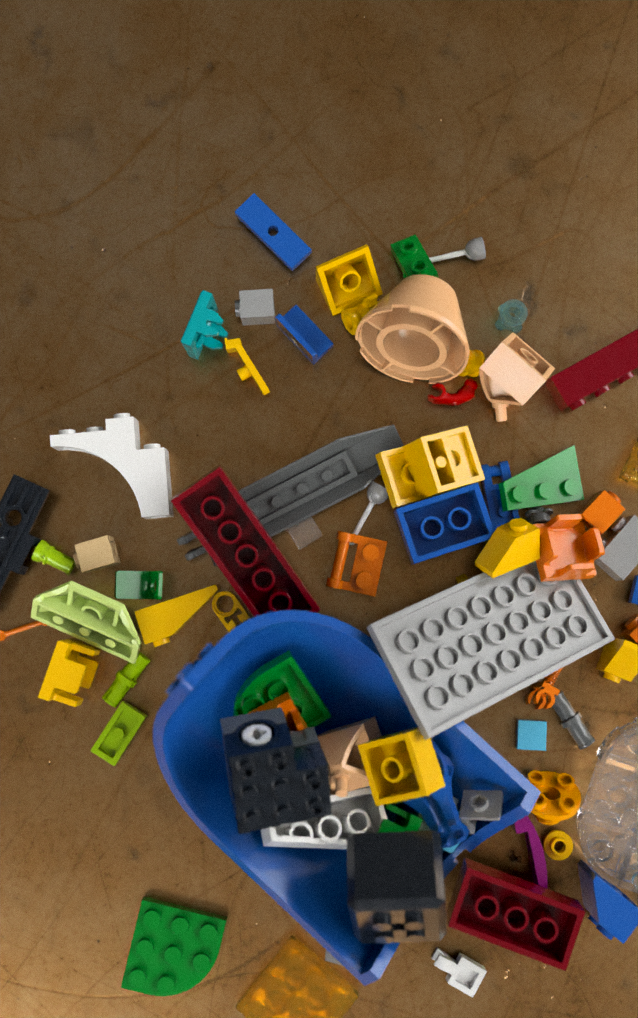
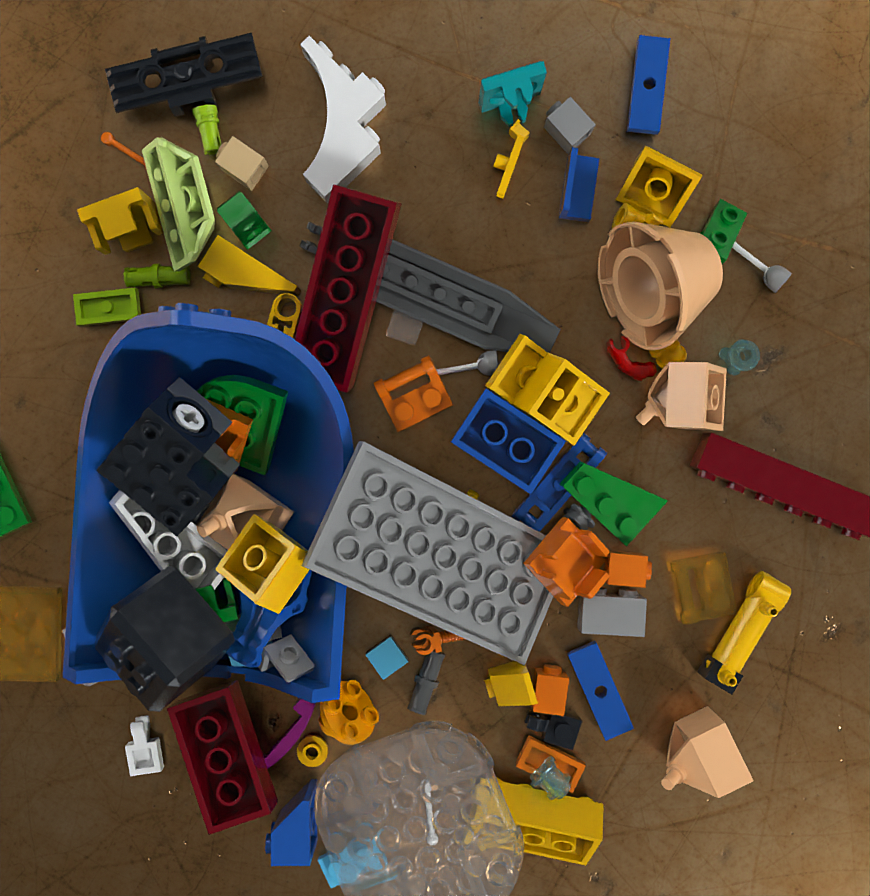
camera: 50 degrees right, 5 degrees up
yellow slope [475,518,540,578] -> none

